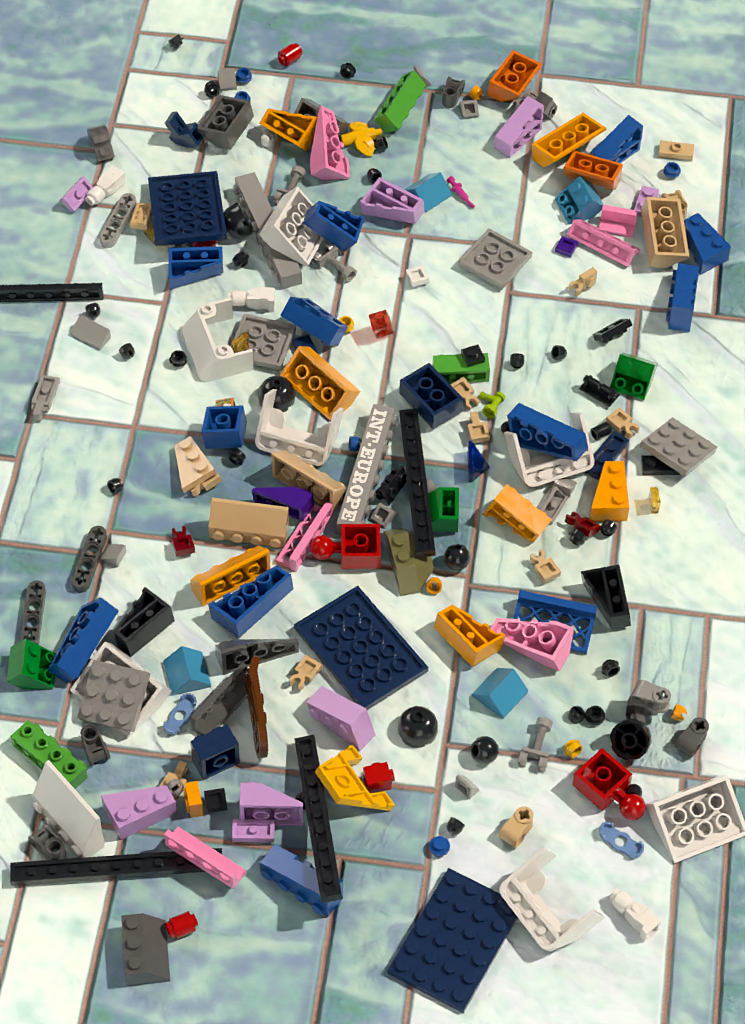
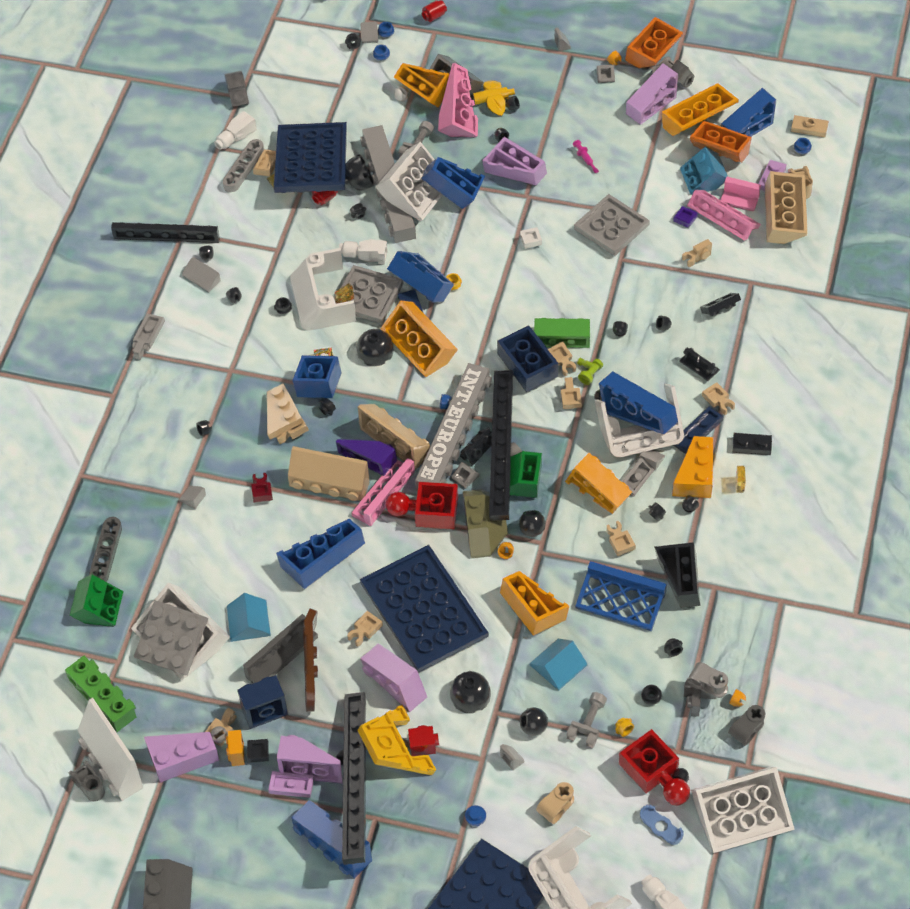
camera: 10 degrees right, 0 degrees up
black plate [10,848,222,886] -> none
blue wedge [48,597,119,683] -> none
lavender plate [60,176,93,212] -> none
dark grey beam [72,526,107,593] -> none
dark grey piece [80,724,111,766] -> none
black wedge [113,587,175,657] -> none
medium blue piece [163,693,197,736] -> none
dark blue brick [164,111,204,148] -> none
bright pink fence [164,827,246,889] -> none
red brick [165,911,198,939] -> none
blue wedge [168,246,223,290] -> none
light orange slope [190,546,271,607] -> none
dark grey slope [197,95,254,150] -> none
dark grey wedge [215,639,299,675] -> none
white windscreen [255,389,344,466] -> none
light grey bar [311,242,357,282] -> none
black plate [340,63,356,79] -> none
clear red brick [369,310,394,338] -> none
bright green brick [374,70,426,133] -> none
dark azure slope [404,172,452,213] -> none
dark grey piece [442,76,465,108] -> none
black hinge [446,817,465,835] -> none
black plate [461,344,485,367] -> none
clear blue slope [467,441,490,482] -> none
bright pink wedge [490,618,574,672] -> none
dark red plate [565,512,601,537] -> none
black hinge [568,706,585,724] -> none
black hinge [590,422,612,440] -> none
green slope [610,352,658,400] -> none
black cylinder [610,719,652,760] -> none
light grey plate [640,417,717,477] -> none
blue wedge [666,263,700,332] -> none
blue wedge [684,213,731,275] -> none

